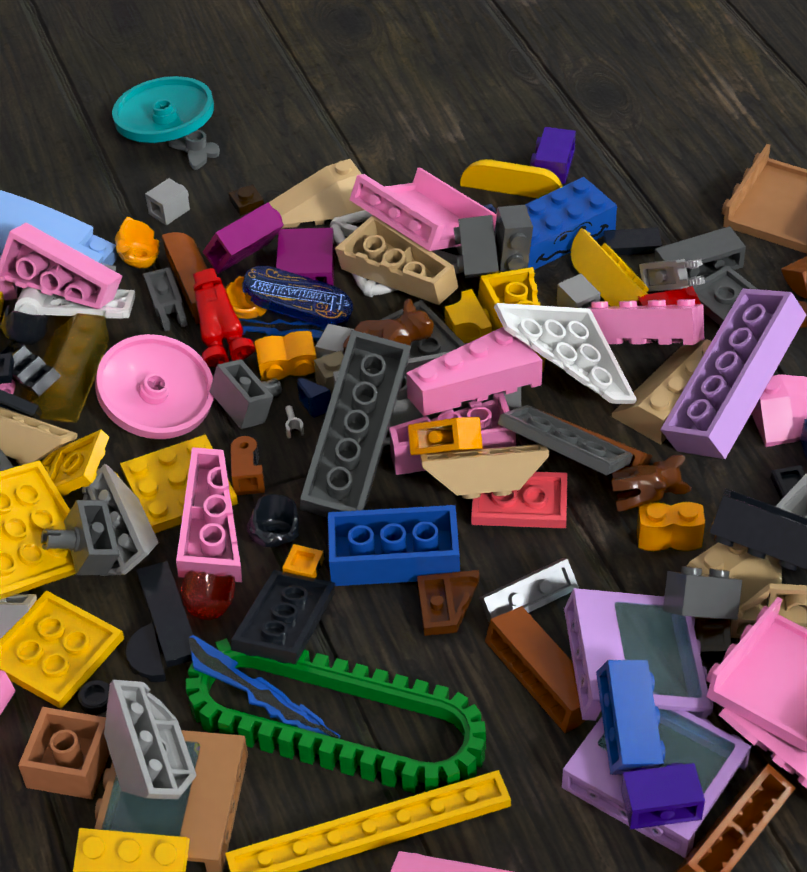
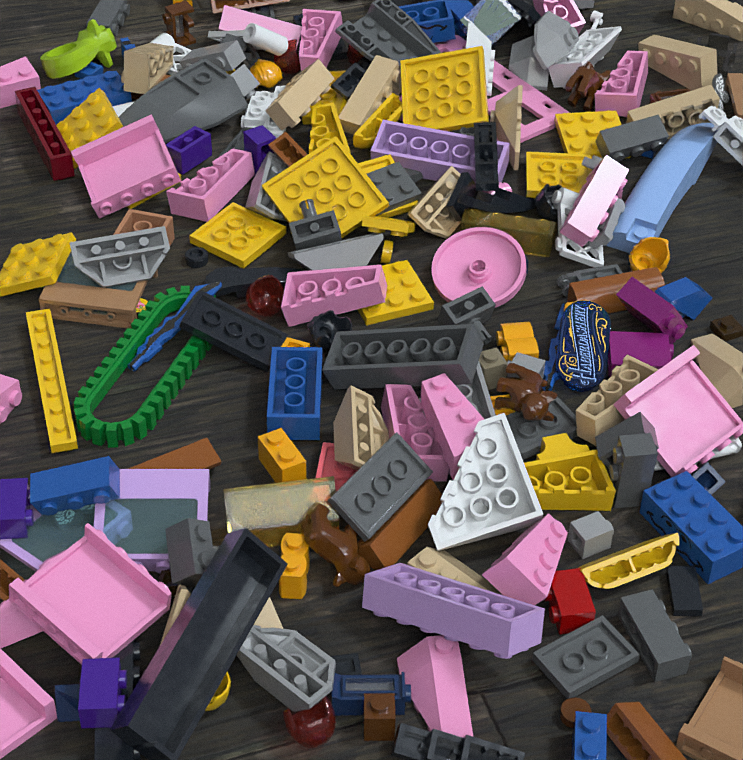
camera: 90 degrees right, 5 degrees down
light grey brick [145,178,190,225] -> none
red piece [193,268,255,367] -> none
dark orange leg [231,436,265,495] -> none
light orange slope [408,417,483,456] -> none
reddish brown wing [417,570,479,636] -> none
flat silver plate [479,558,579,623] -> none
light grey hinge [639,259,705,292] -> none
none -> clear yellow slope [223,476,339,547]
none -> light orange brick [258,428,307,492]
none -> blue slope [655,277,713,320]

